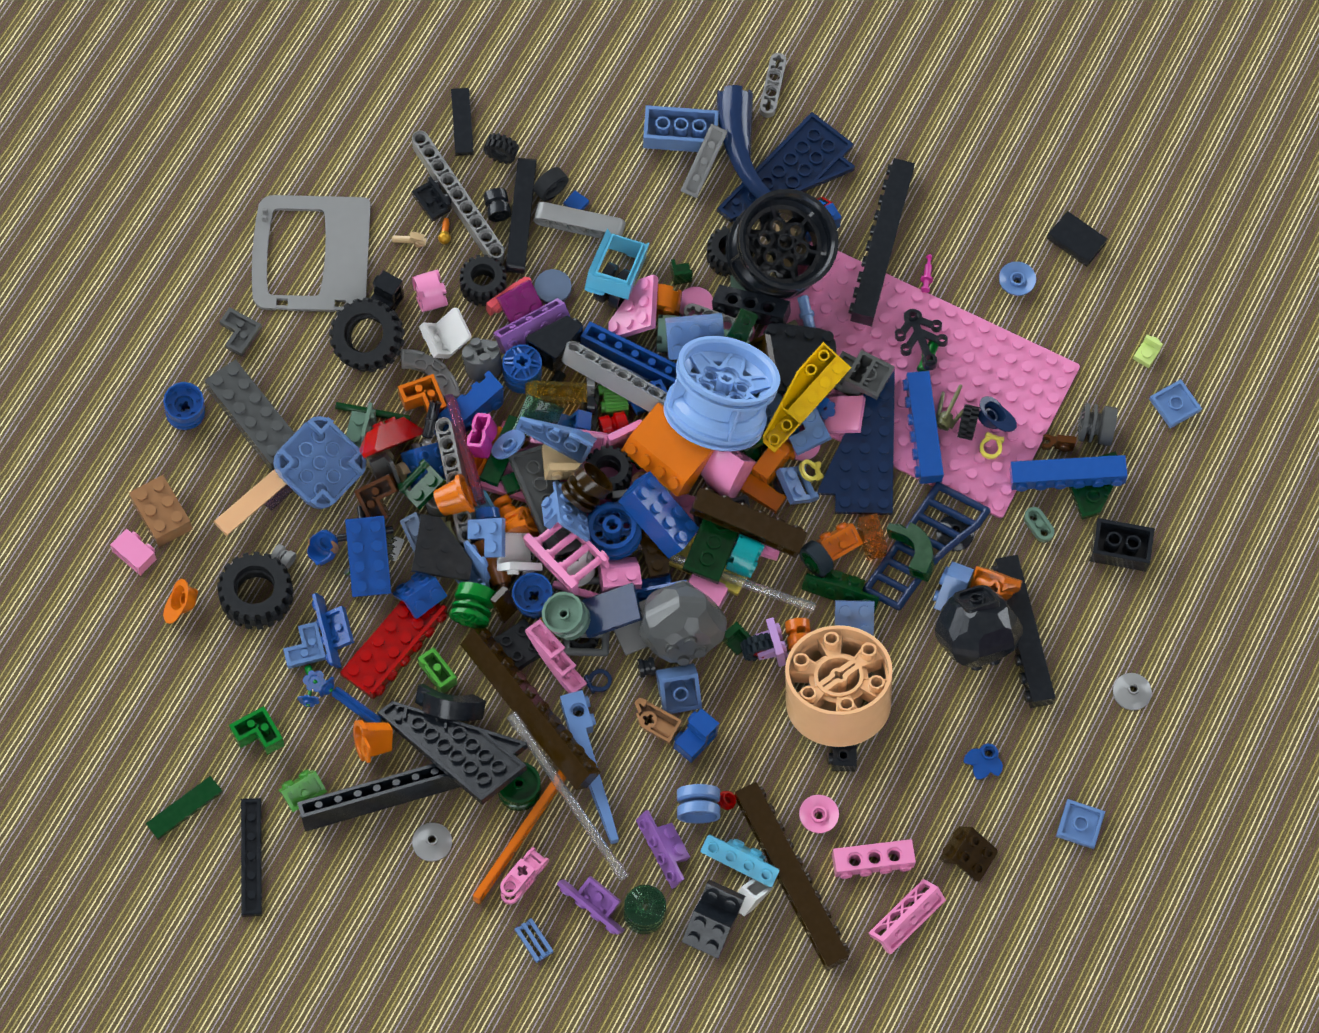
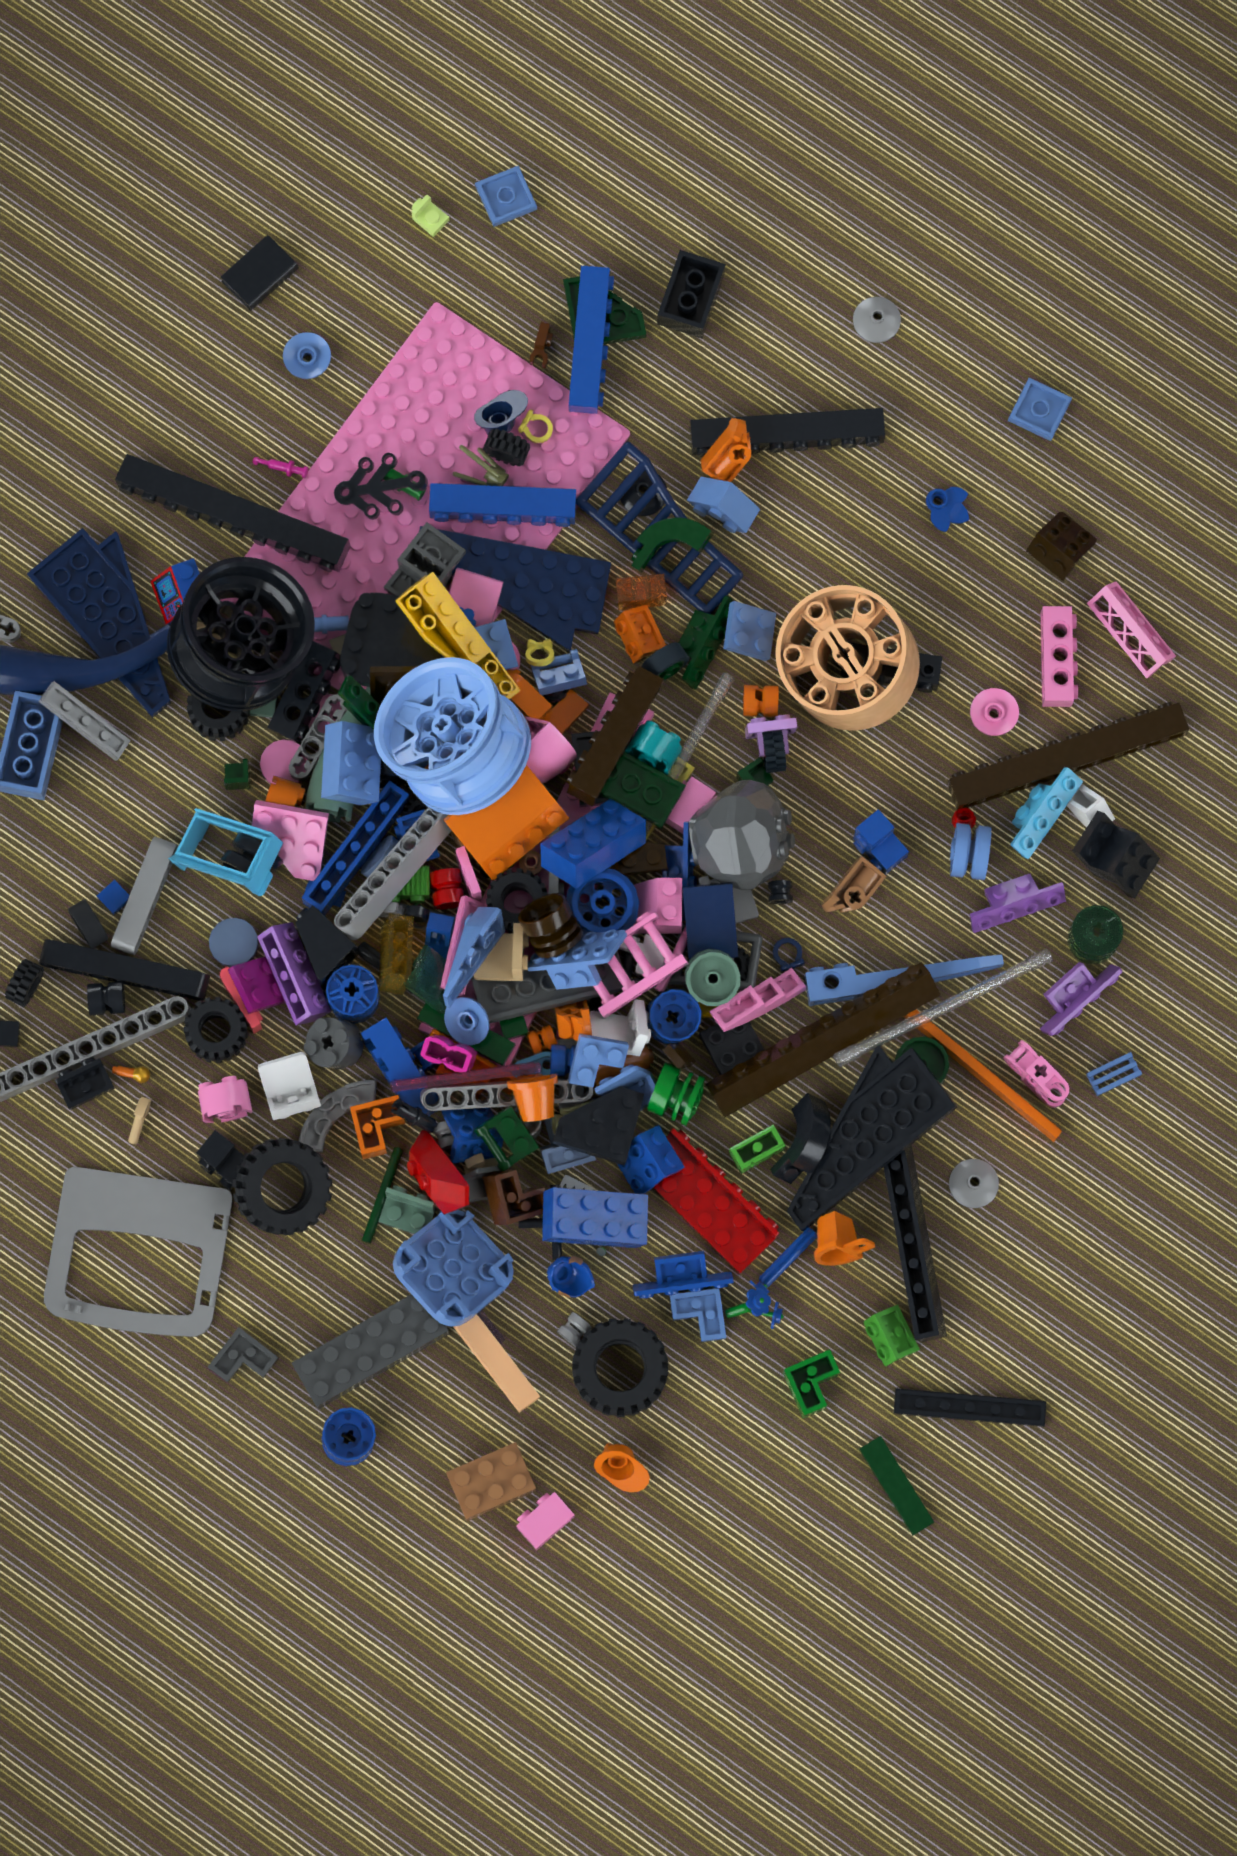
camera: 80 degrees left, 10 degrees up
medium blue slope [656,663,702,714] -> none
black rock [935,585,1023,671] -> none
sand green plate [1024,507,1054,543] -> none
dark grey wheel [1077,402,1118,446] -> none

